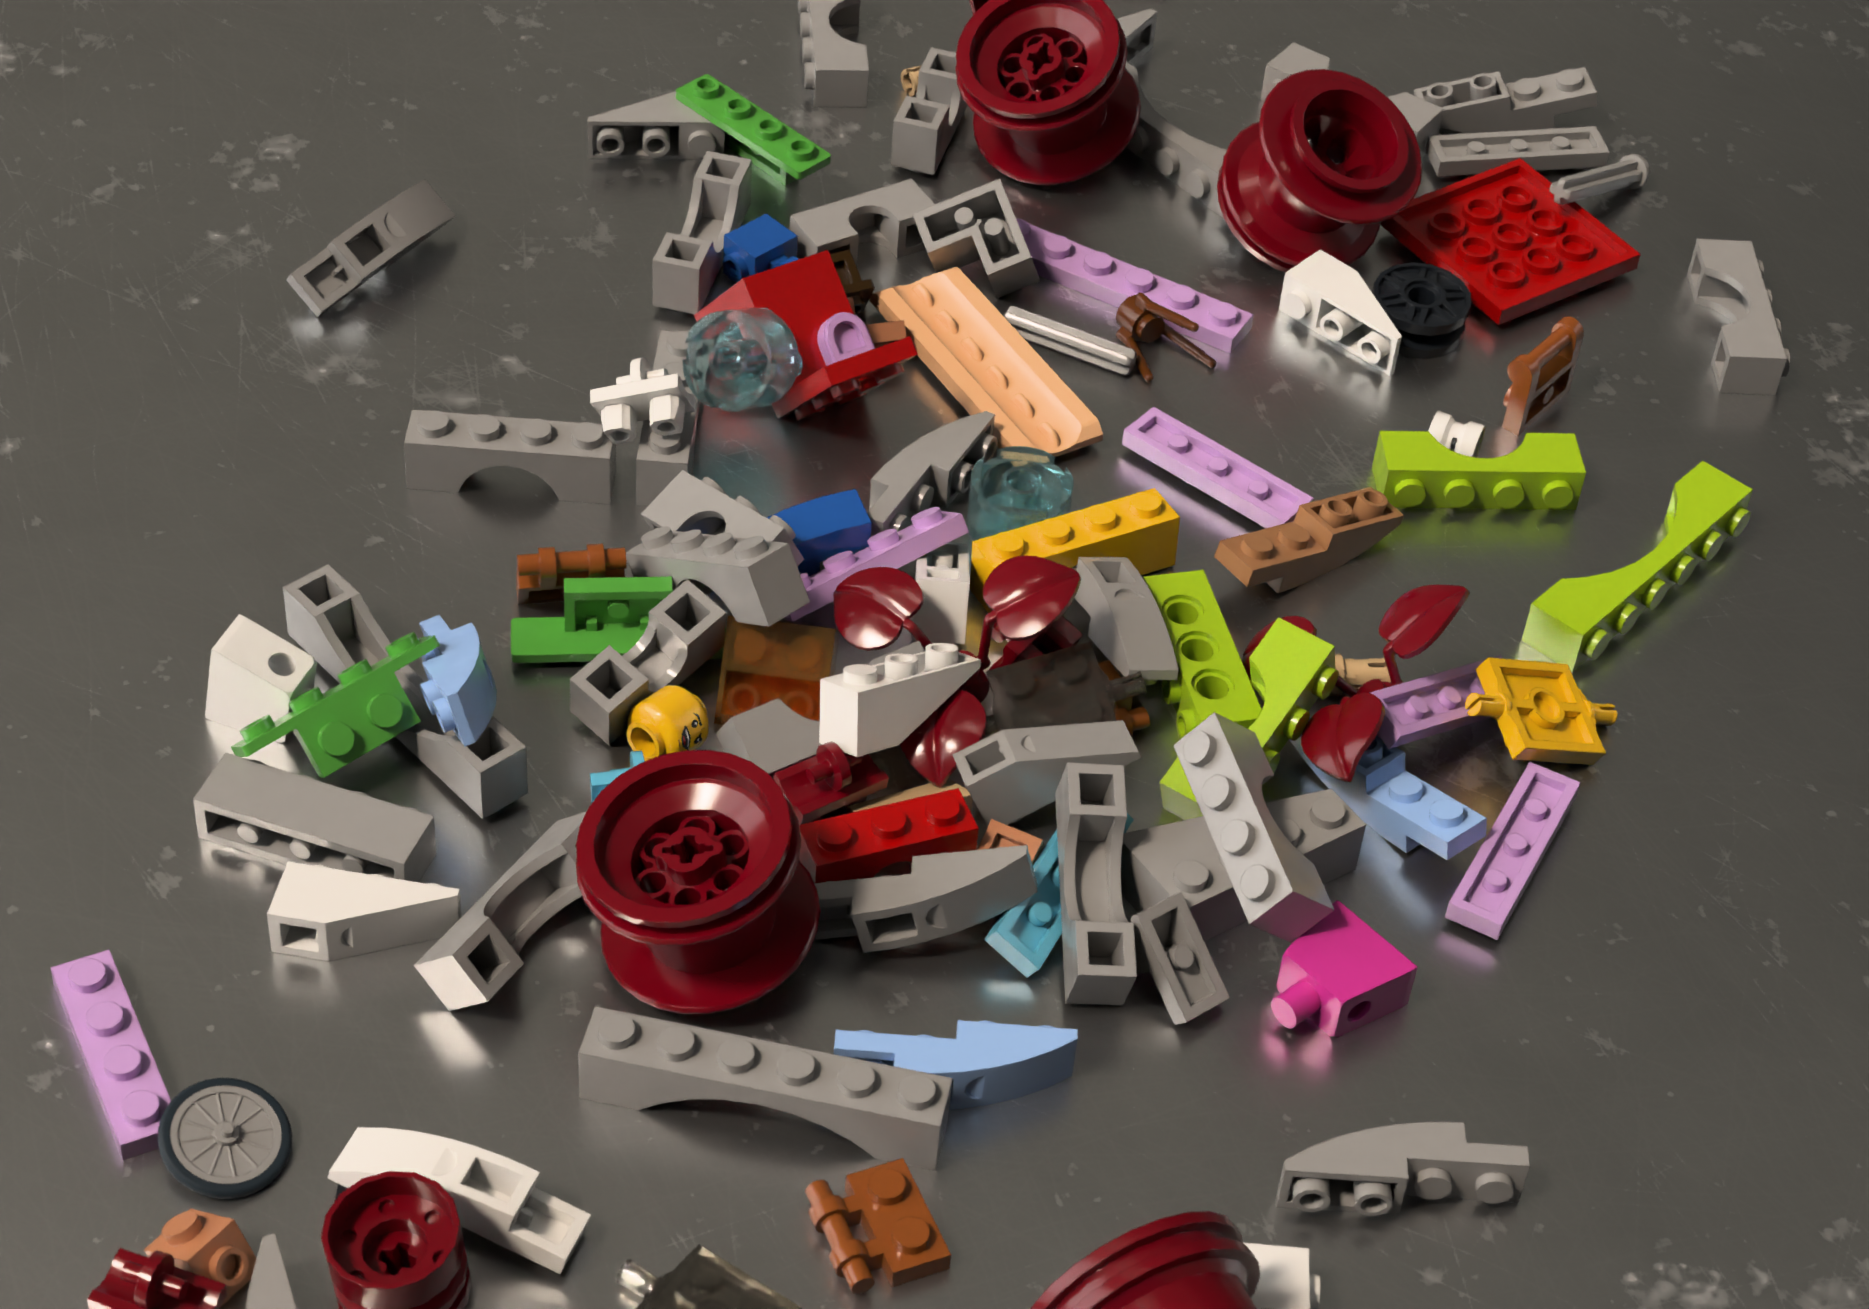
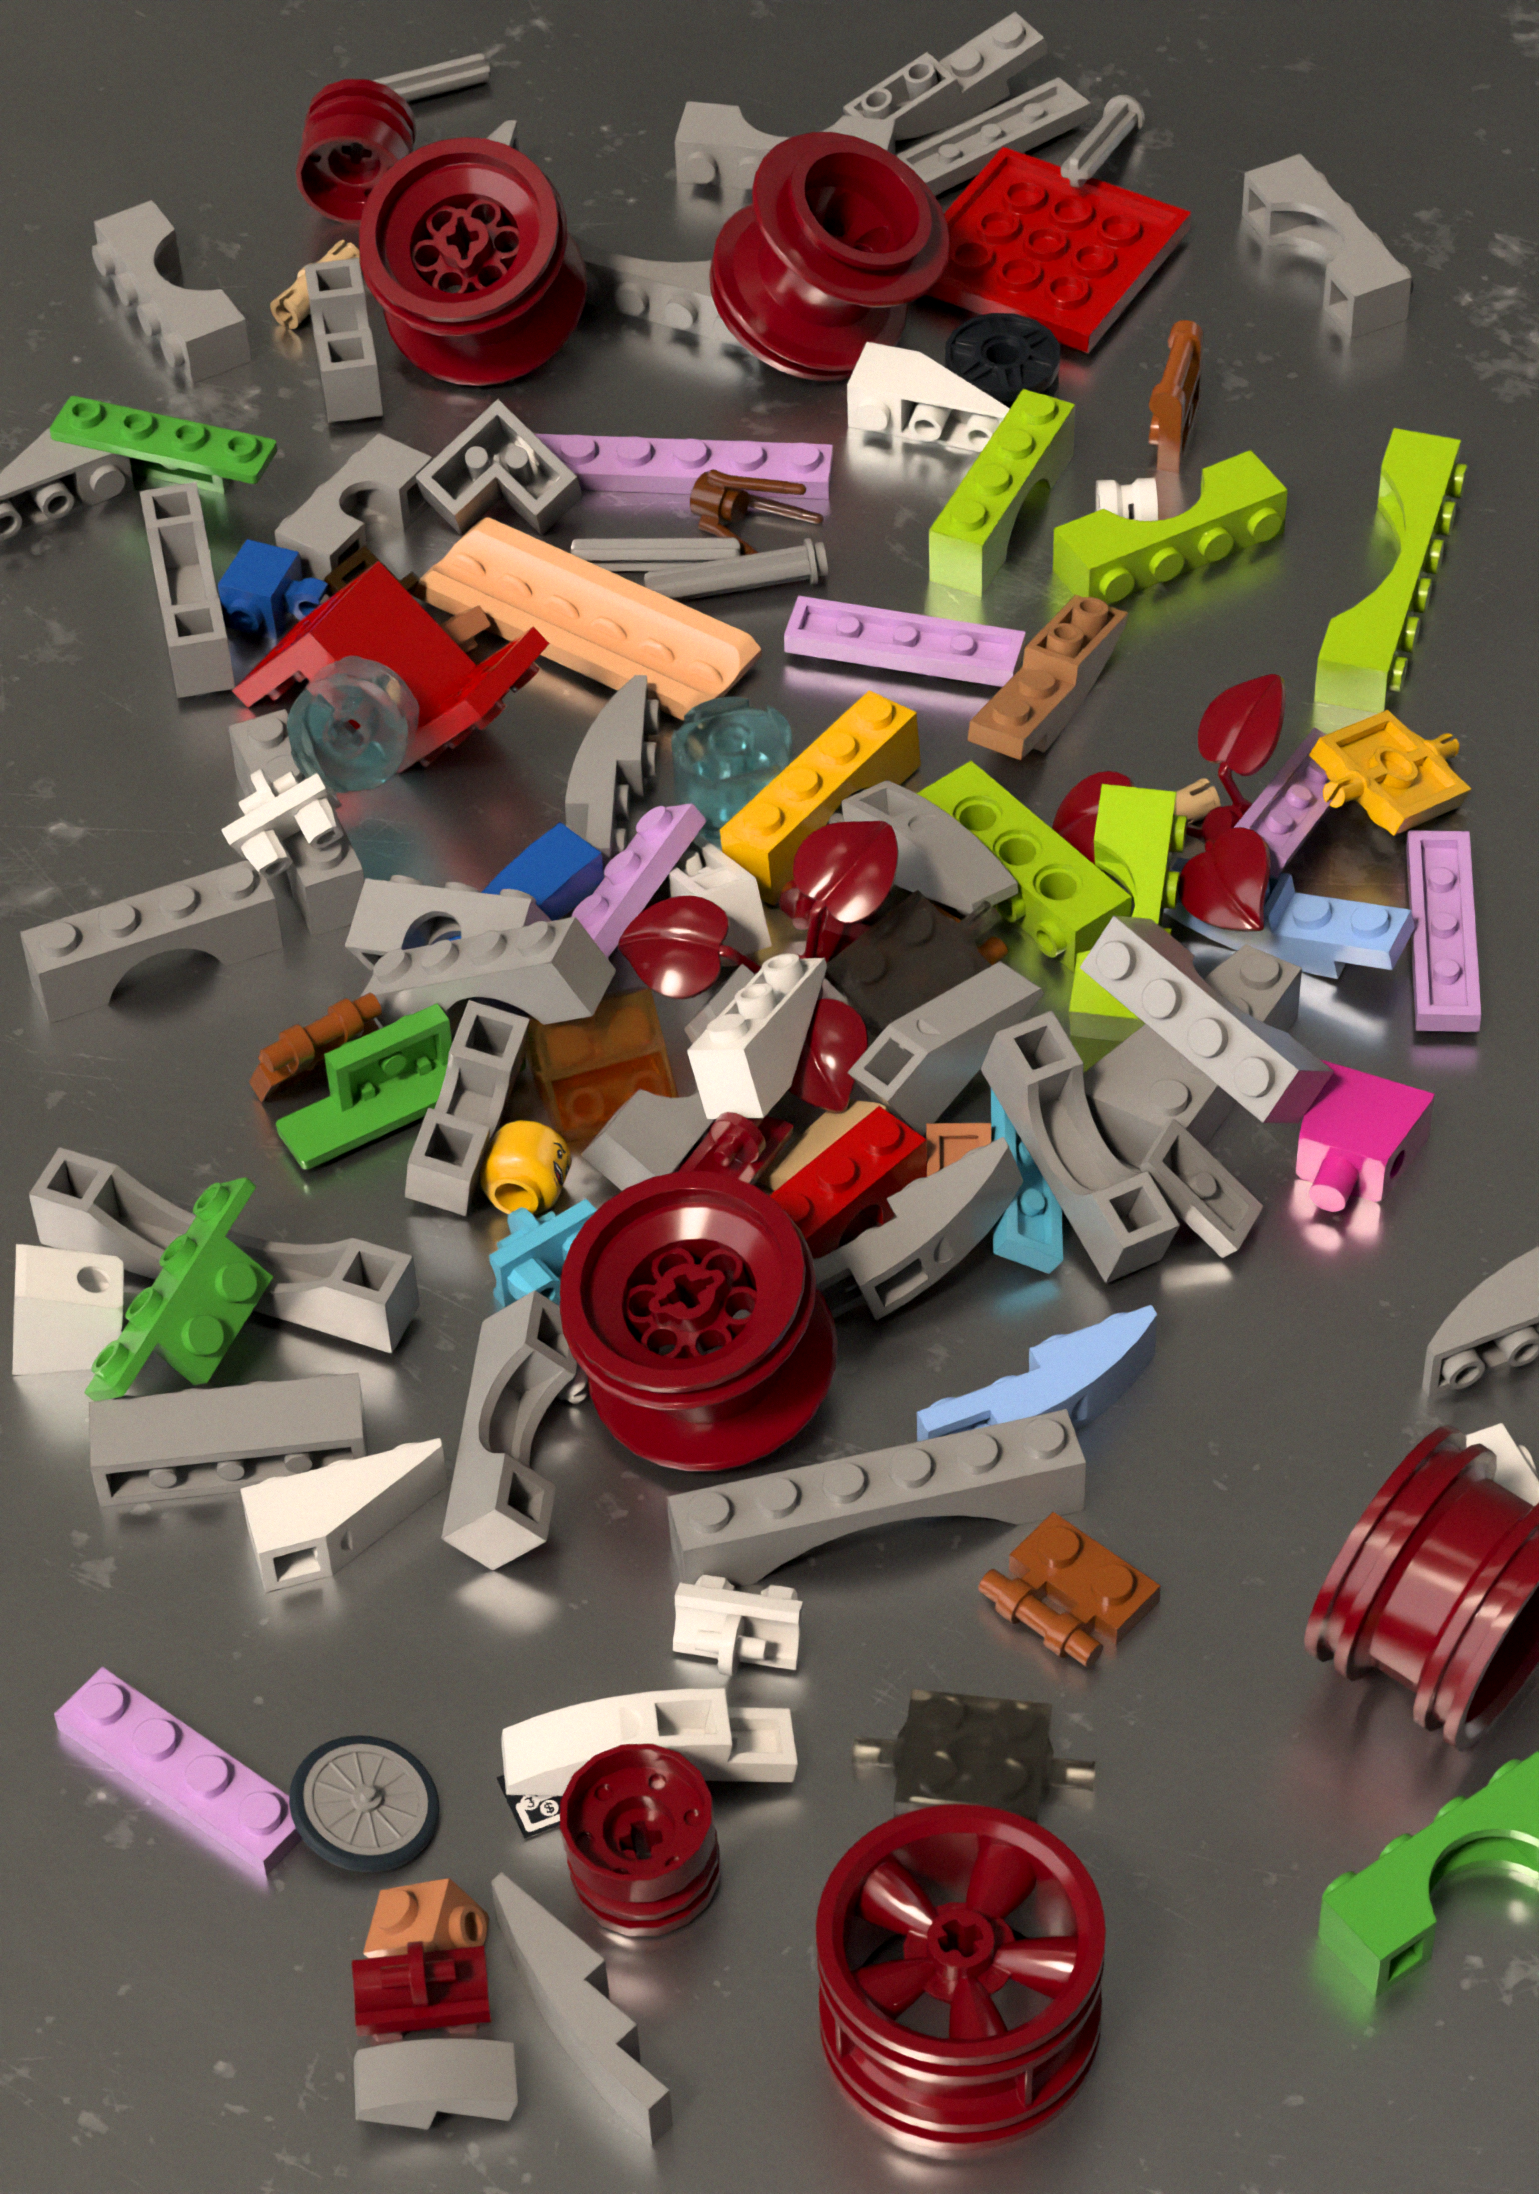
camera: 20 degrees left, 5 degrees up
light blue slope [419,615,497,747] -> none
lavender tile [817,312,875,366] -> none
none -> light grey axle [644,538,828,602]
none -> white hips [673,1574,803,1676]
none -> lime arch [929,389,1075,597]

